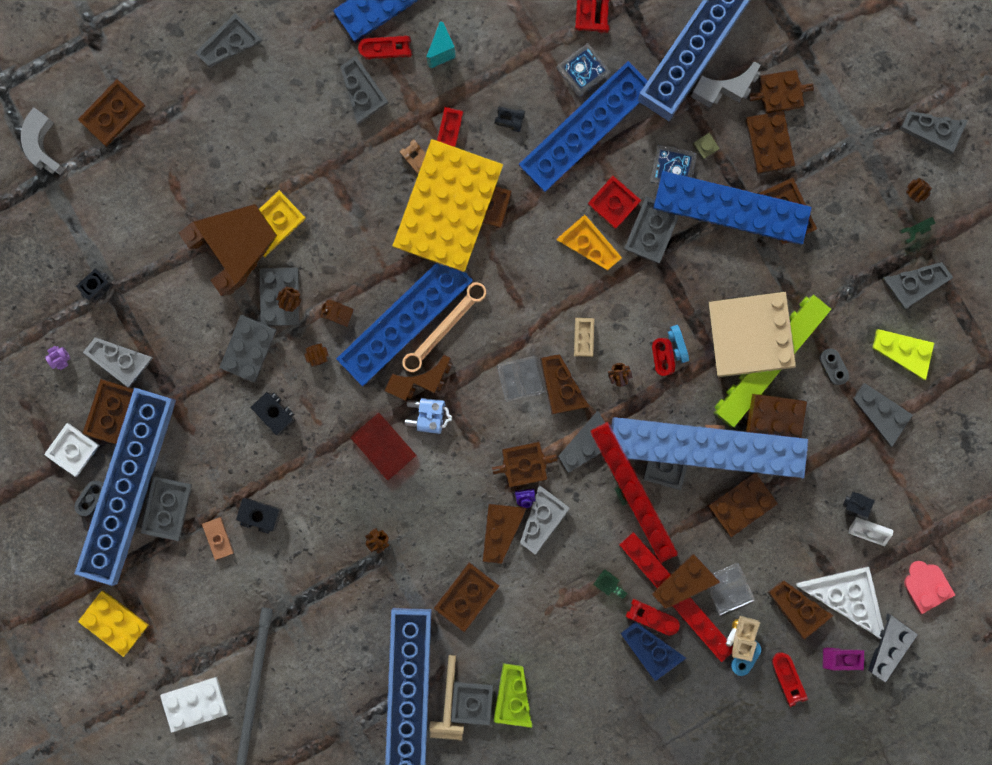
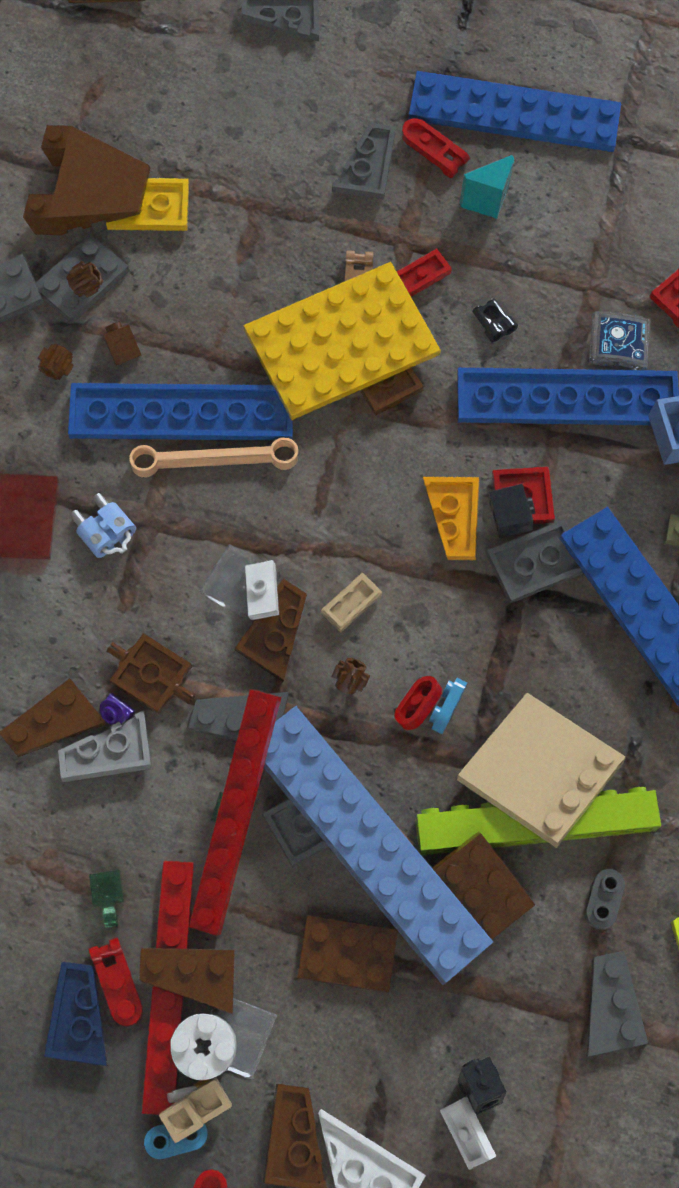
camera: 40 degrees right, 15 degrees down
reddish brown arch [385,355,453,401] -> none
slope [650,145,697,184] -> none
none -> white brick [171,1014,237,1080]
none -> white plate [245,560,279,620]
none -> black head [489,484,535,538]

